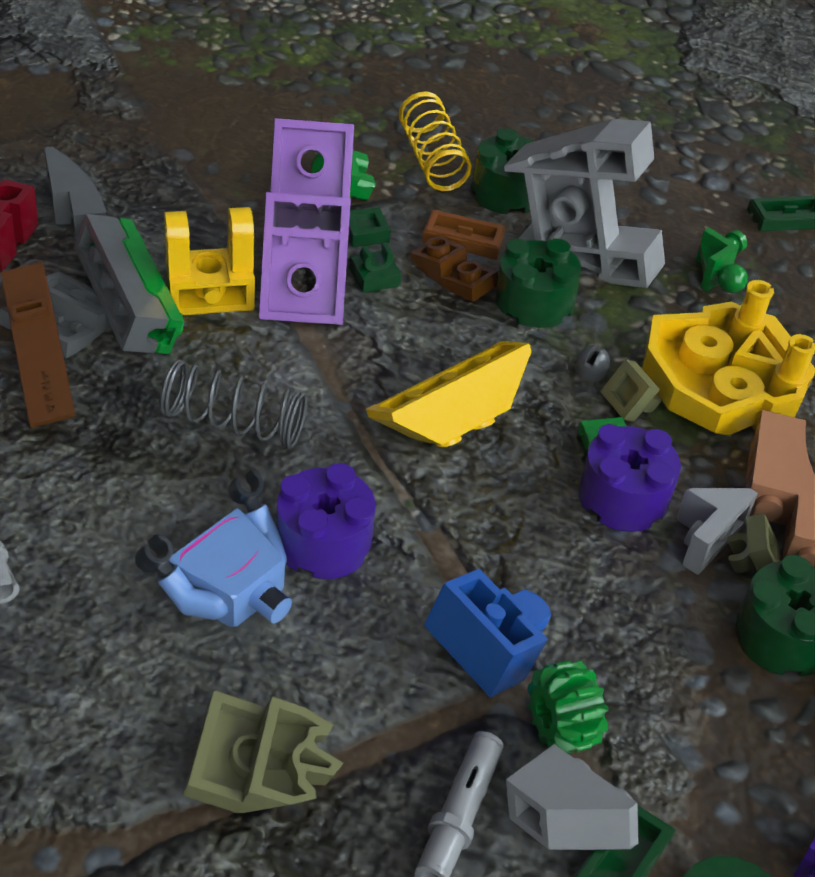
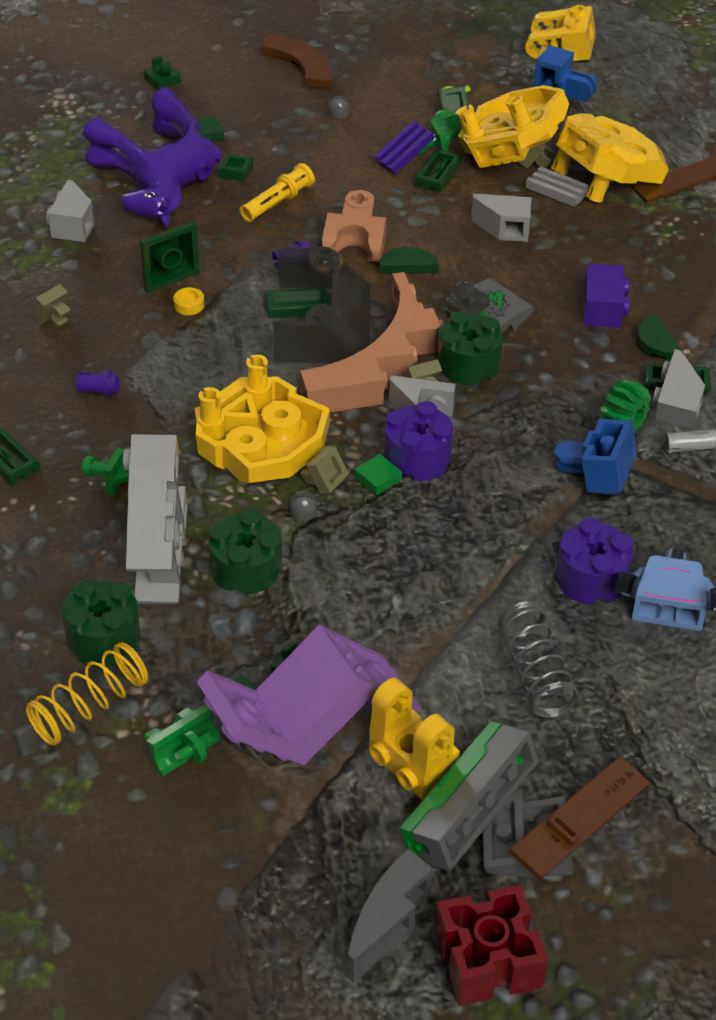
camera: 115 degrees left, 0 degrees up
yellow wedge [366,341,531,447] -> none
reddish brown slope [410,236,498,302] -> none
dark orange tile [422,210,506,260] -> none

